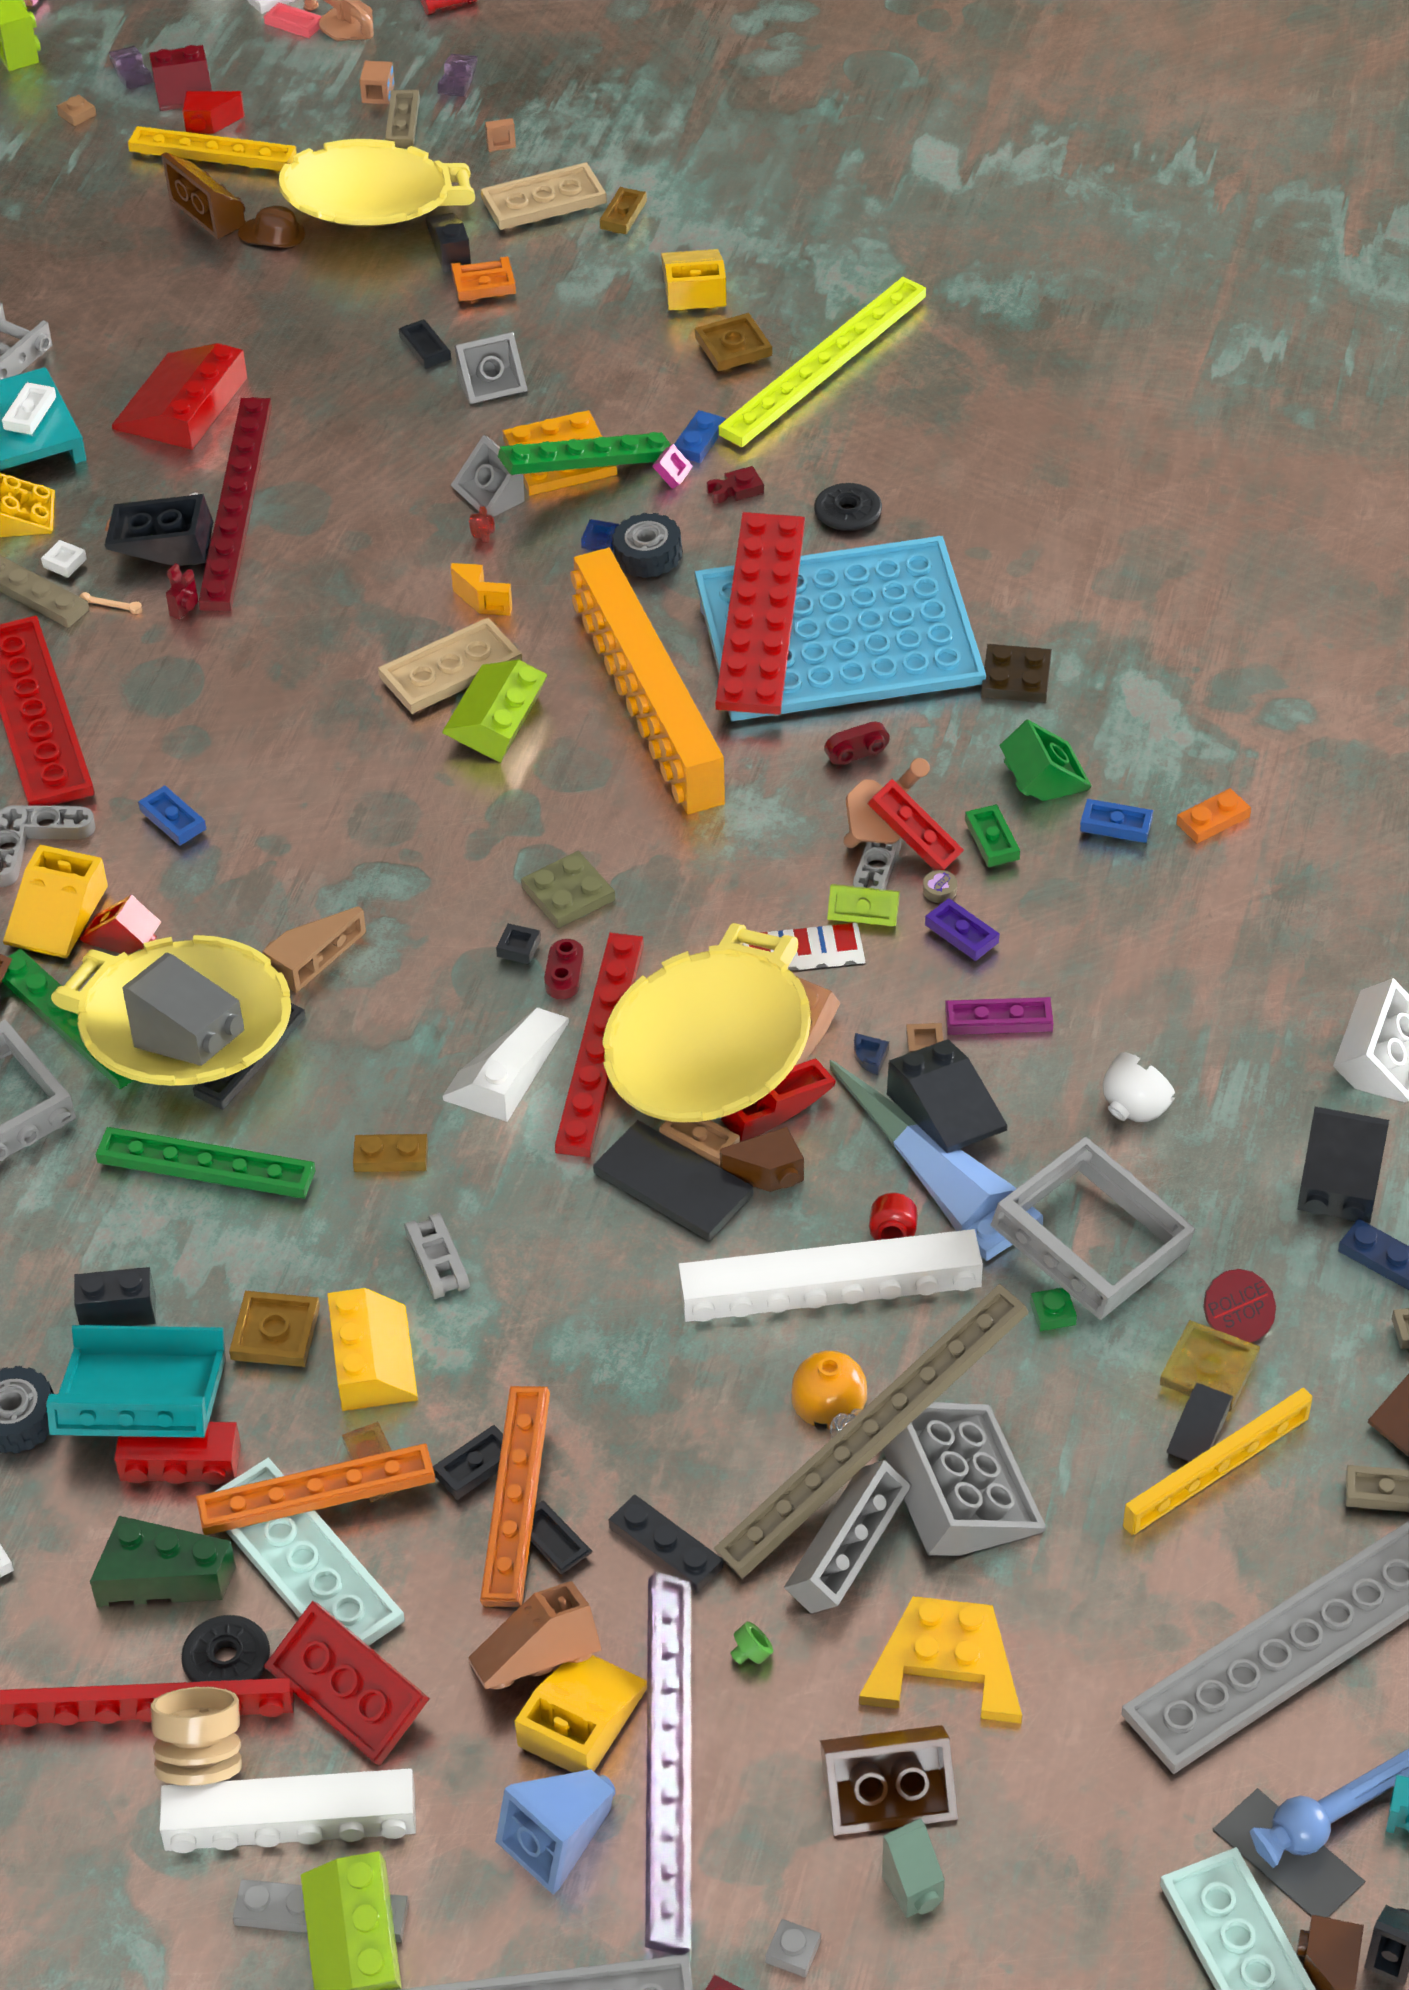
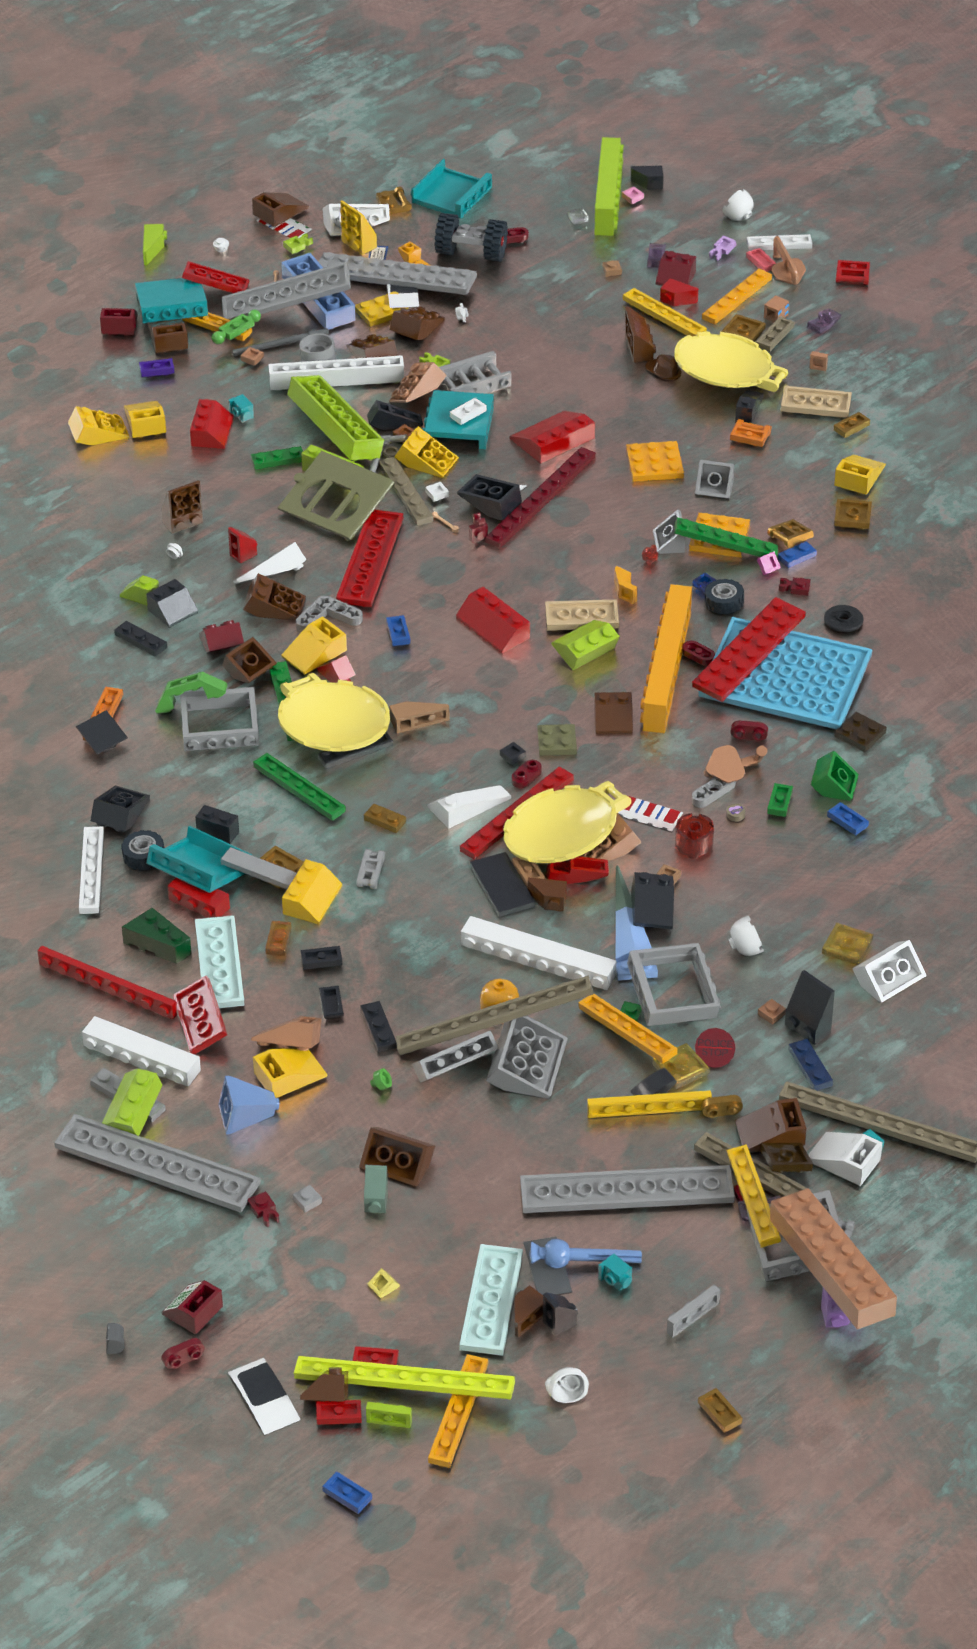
camera: 30 degrees right, 5 degrees down
slope [122,953,244,1066] -> none
tan wheel [151,1687,242,1786] -> none
black wheel [181,1615,270,1682] -> none
orange tile [196,1443,436,1535] -> none
black tile [398,319,451,369] -> none
orange tile [480,1386,550,1607] -> none
clear purple plate [645,1571,691,1956] -> none
neon yellow plate [719,277,926,447] -> none
lime plate [827,884,900,927] -> none
dark blue tile [854,1033,889,1075] -> none
yellow wing [859,1596,1022,1723] -> none
red plate [867,779,964,871] -> none
red head [869,1193,918,1241] -> none
dark purple plate [925,898,1000,961] -> none
magenta tile [945,997,1054,1035] -> none
orange plate [1176,788,1251,844] -> none
none -> light grey tile [221,847,297,889]
none -> red slope [456,586,530,654]
none -> light orange plate [578,994,677,1064]
none -> reddish brown slope [594,692,633,734]
none -> light orange plate [626,441,684,482]
none -> clear red brick [675,813,714,859]
none -> dark red plate [682,640,715,666]
none -> pearl gold plate [701,1095,743,1118]
none -> light orange plate [702,269,772,325]
none -> lavender plate [709,235,736,261]
none -> pearl gold plate [721,314,766,341]
none -> nougat plate [758,999,786,1025]
none -> pearl gold plate [767,519,813,548]
none -> clear yellow plate [822,923,874,965]

